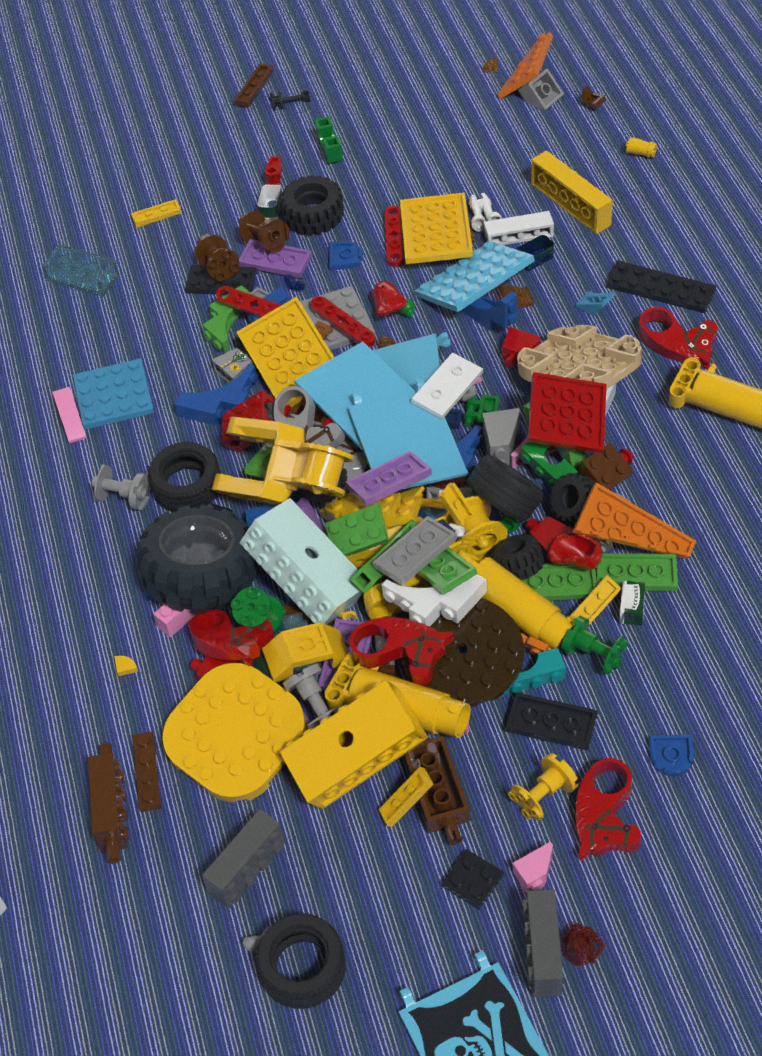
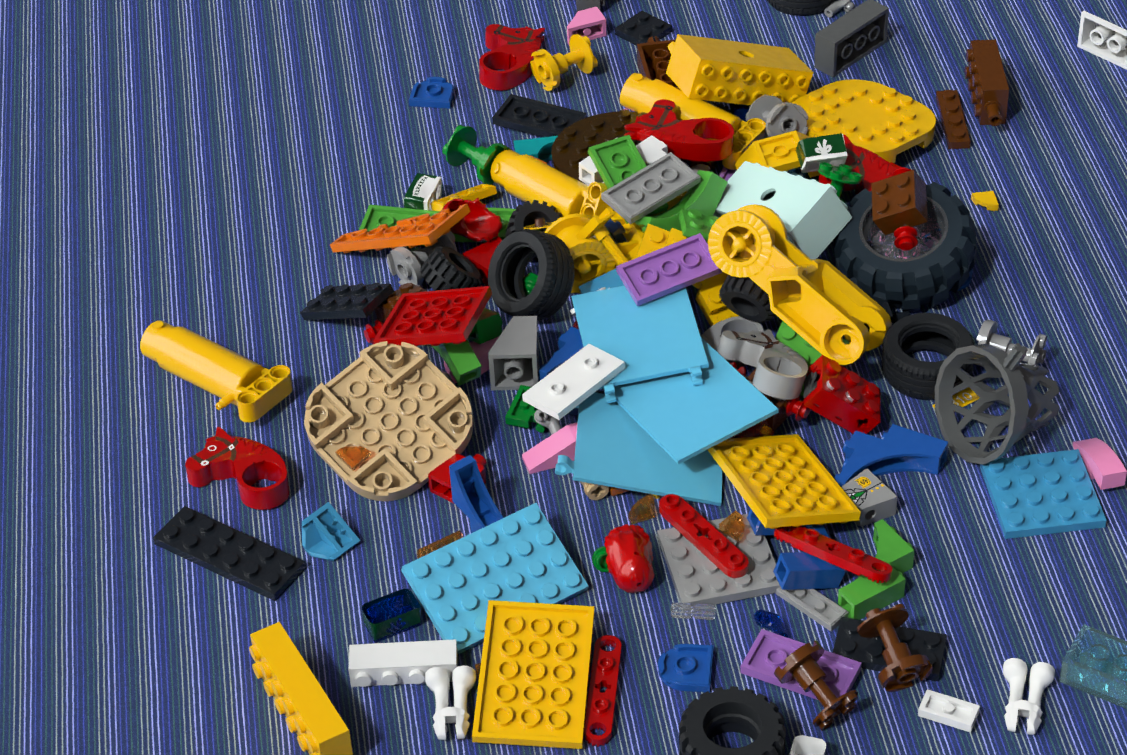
camera: 175 degrees left, 10 degrees down
none -> black plate [300,283,394,320]
none -> clear orange tile [335,446,371,471]
none -> piece [524,218,552,230]
none -> clear piece [671,602,716,620]
none -> piece [796,133,848,173]
none -> reddish brown brick [871,167,928,251]
none -> white plate [918,689,980,733]
none -> dark grey piece [935,343,1059,465]
none -> white piece [1002,658,1055,735]

